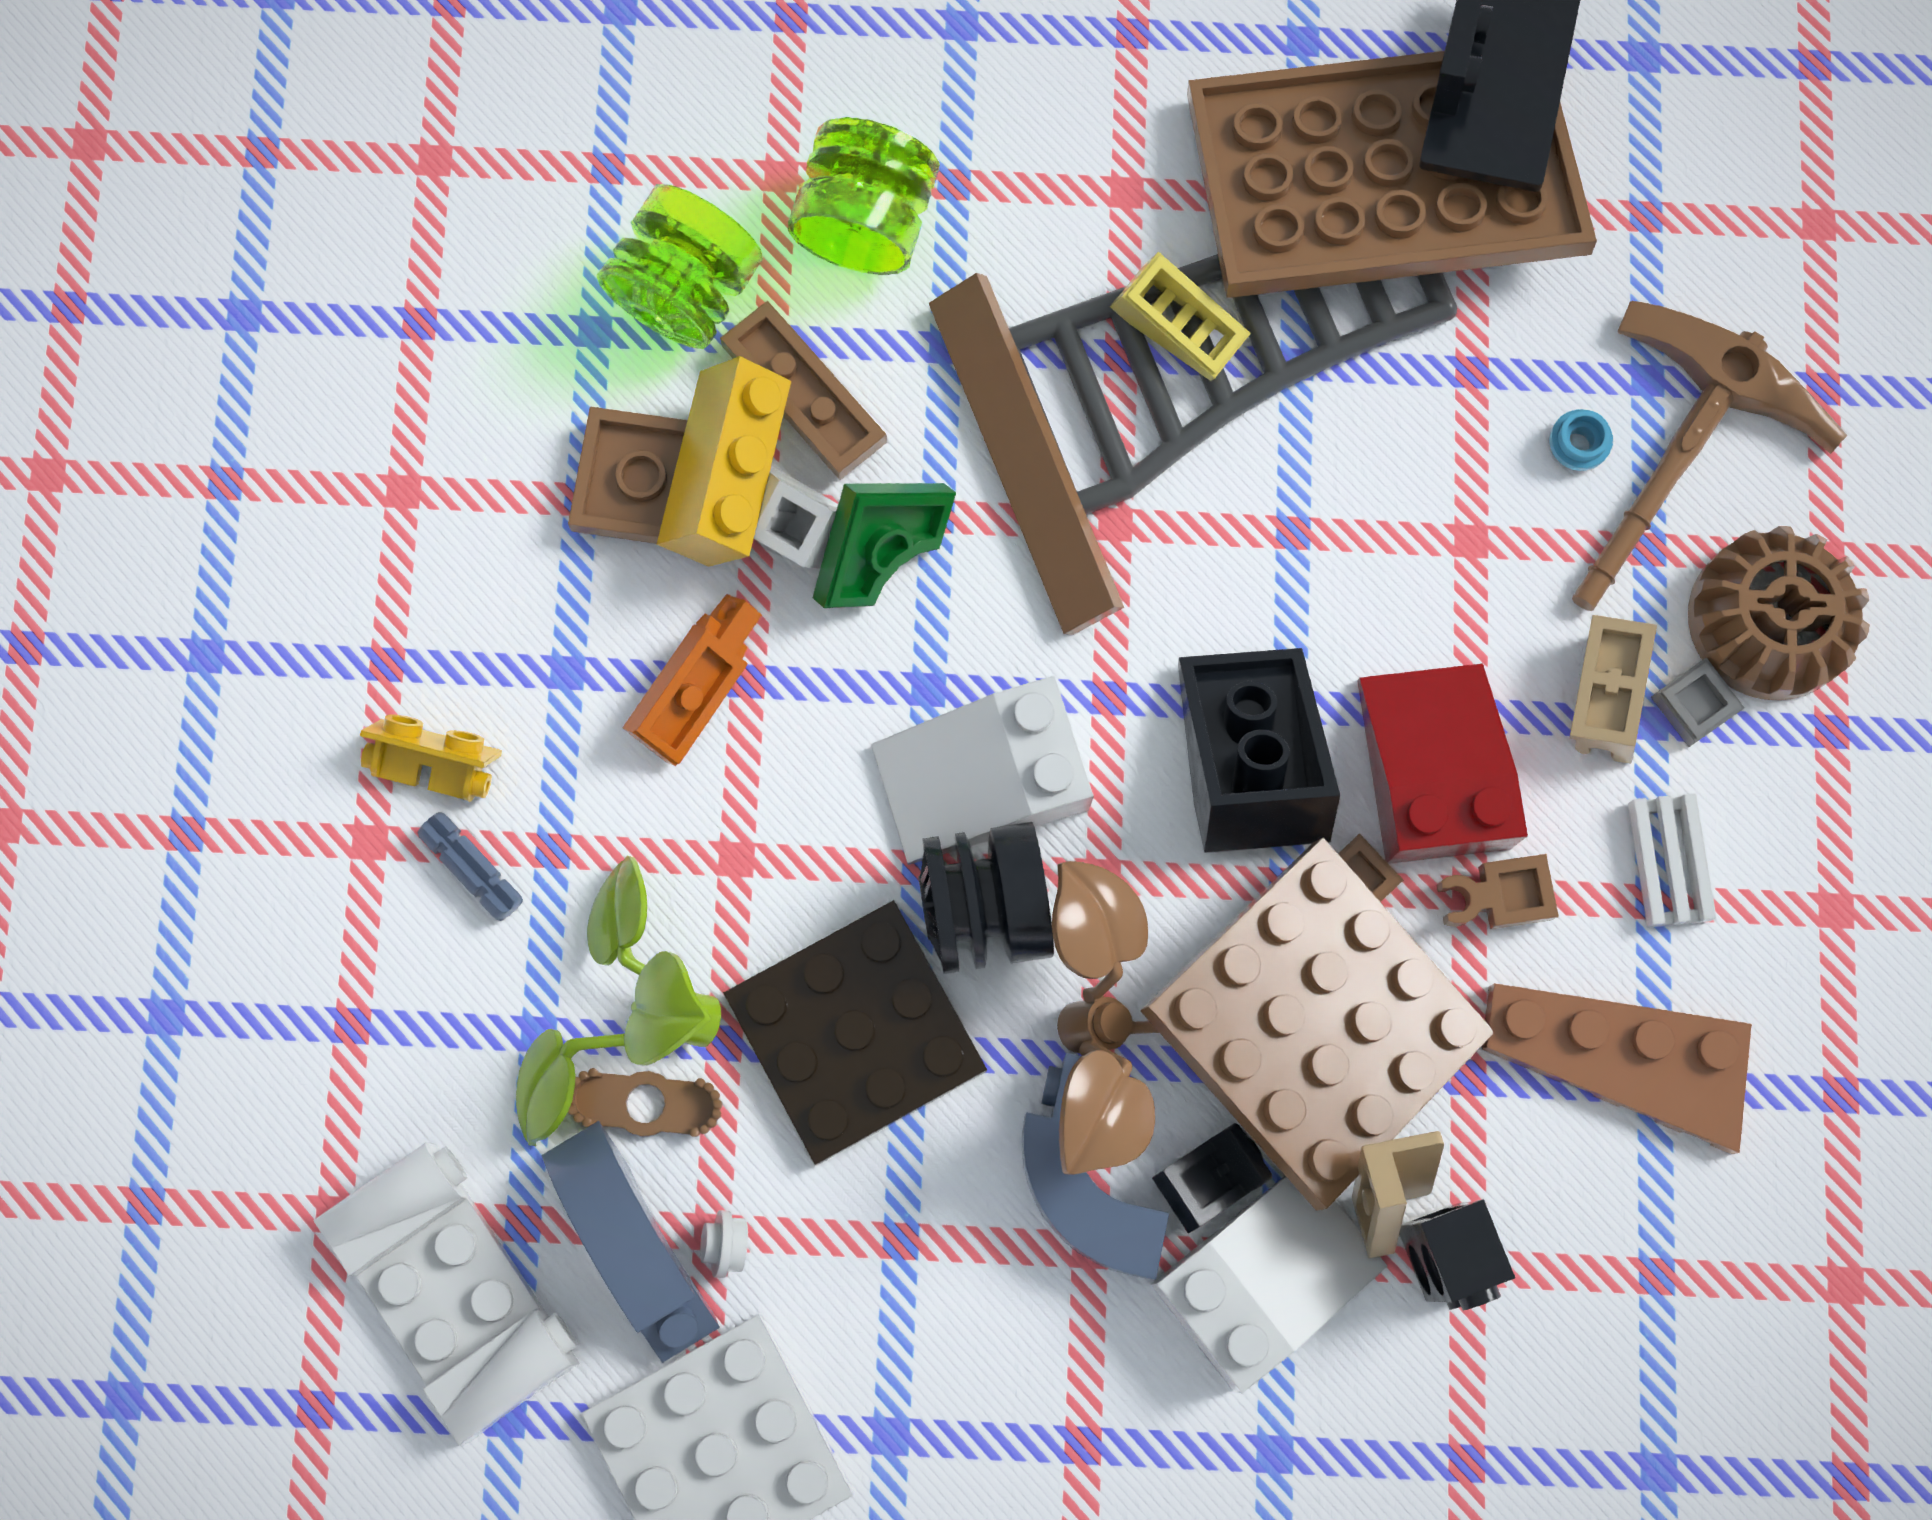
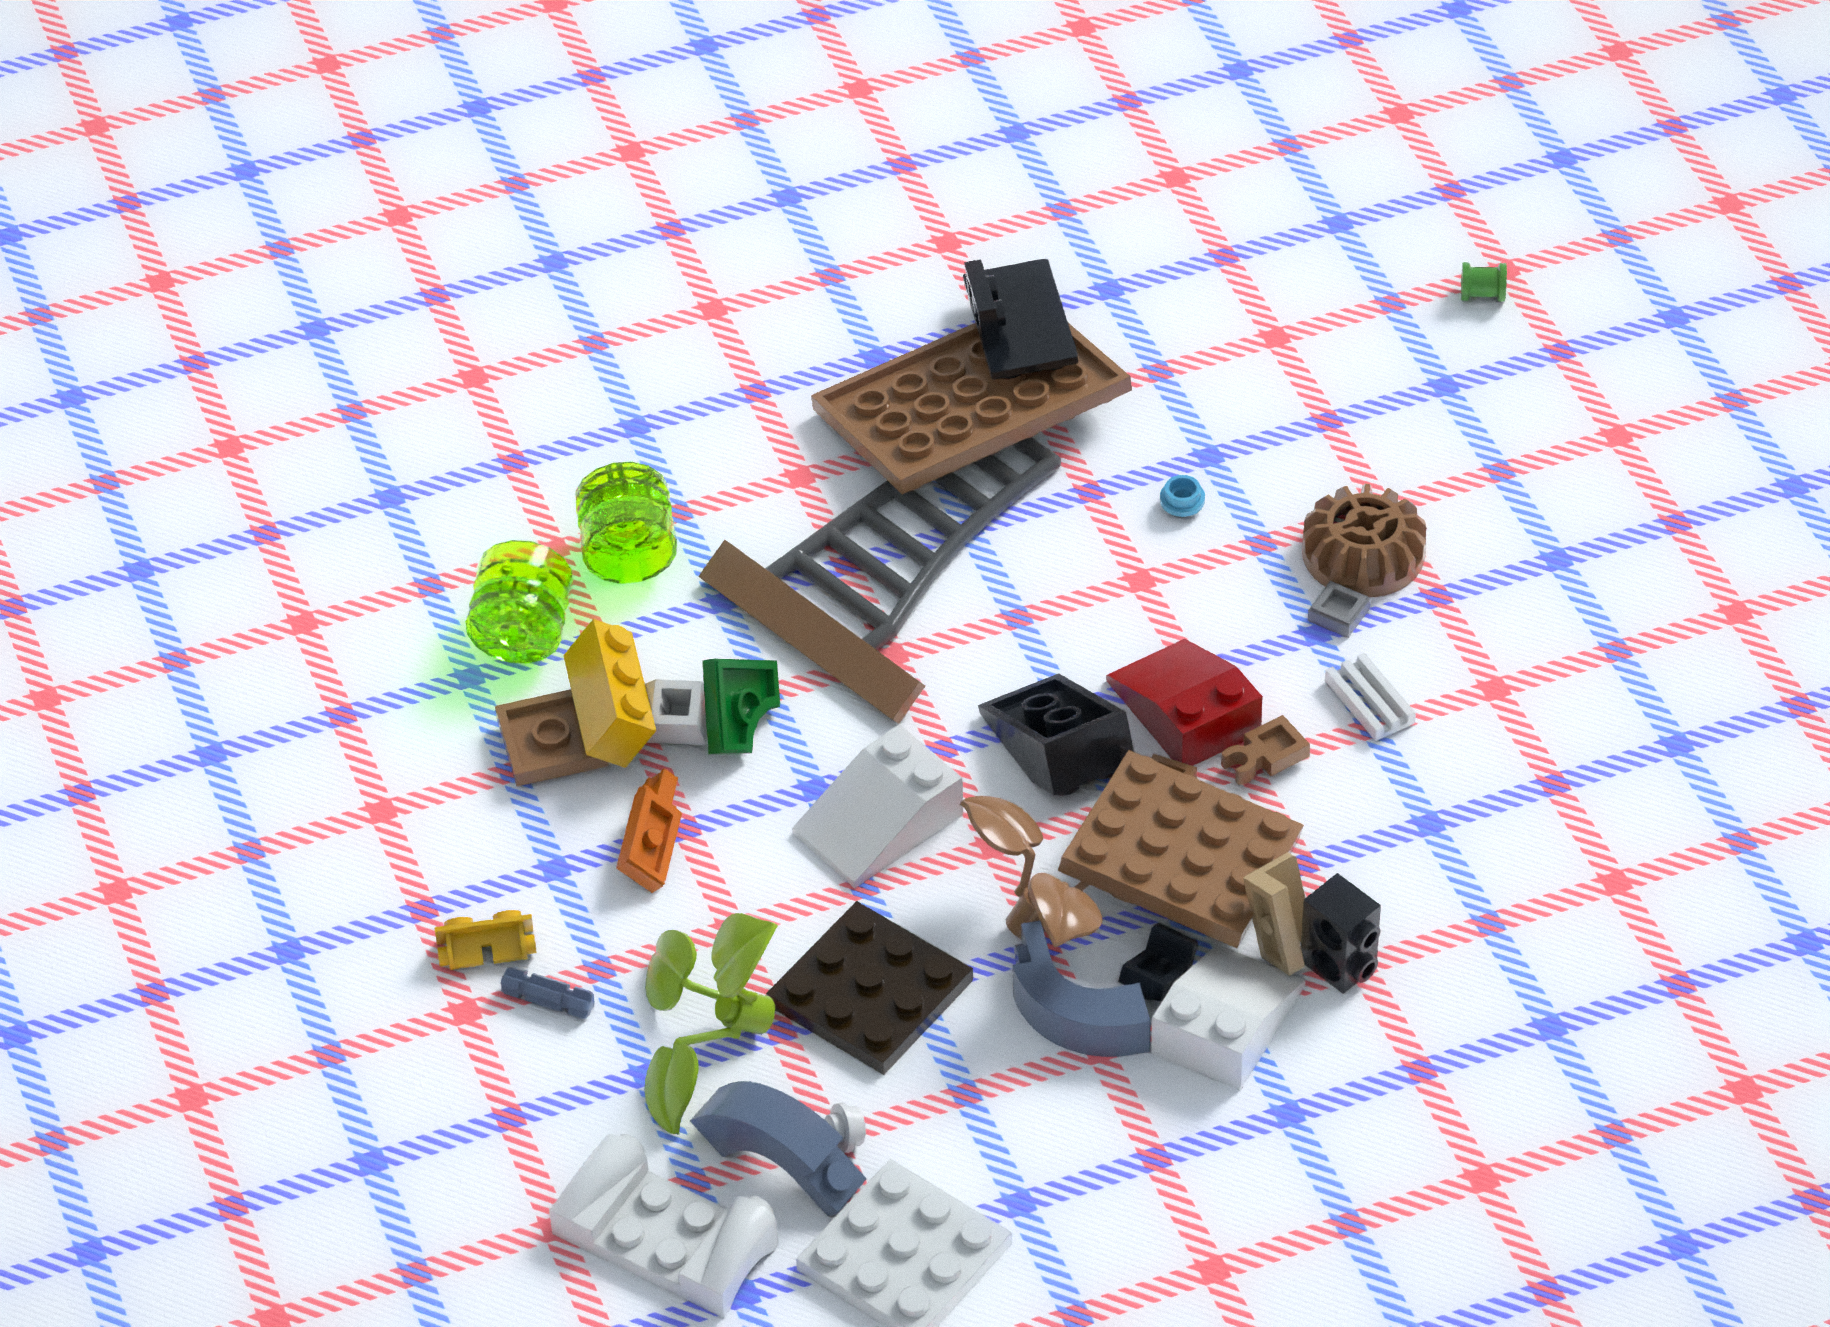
camera: 20 degrees left, 30 degrees down
medium nougat piece [568,1068,723,1137] -> none
medium nougat plate [720,300,887,480] -> none
black wheel [918,822,1054,974] -> none
light yellow slope [1110,252,1251,381] -> none
nougat wing [1482,983,1752,1154] -> none
tan hinge [1569,615,1657,764] -> none
medium nougat piece [1572,300,1848,611] -> none

